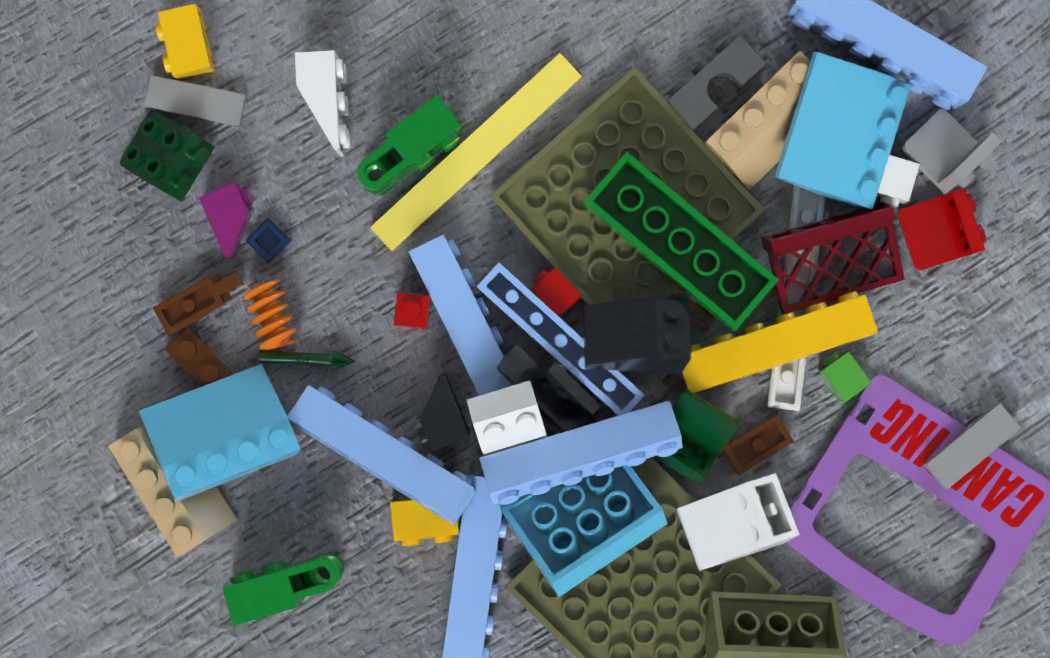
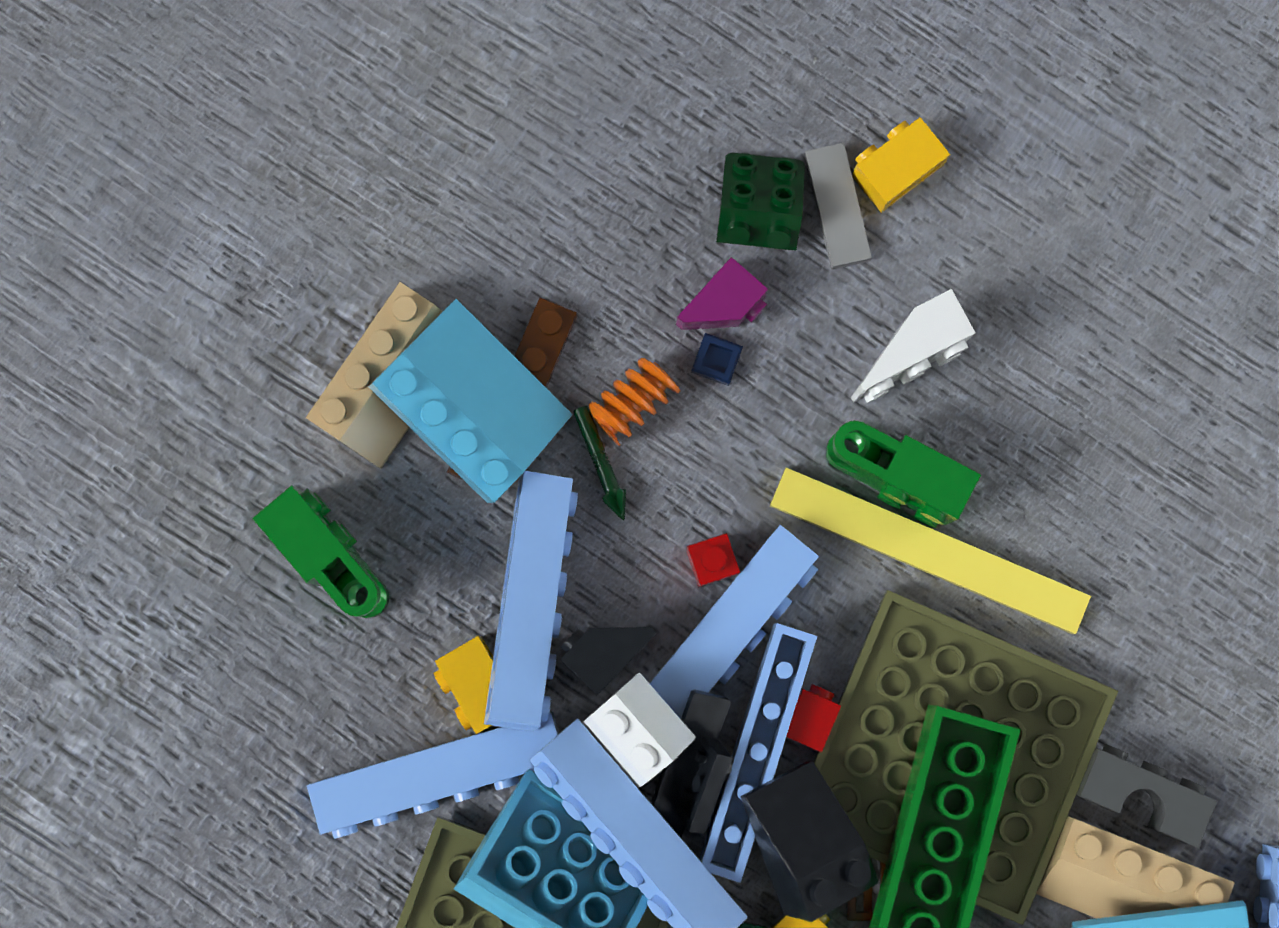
camera: 65 degrees right, 5 degrees down
reddish brown hinge [153,272,244,336] -> none

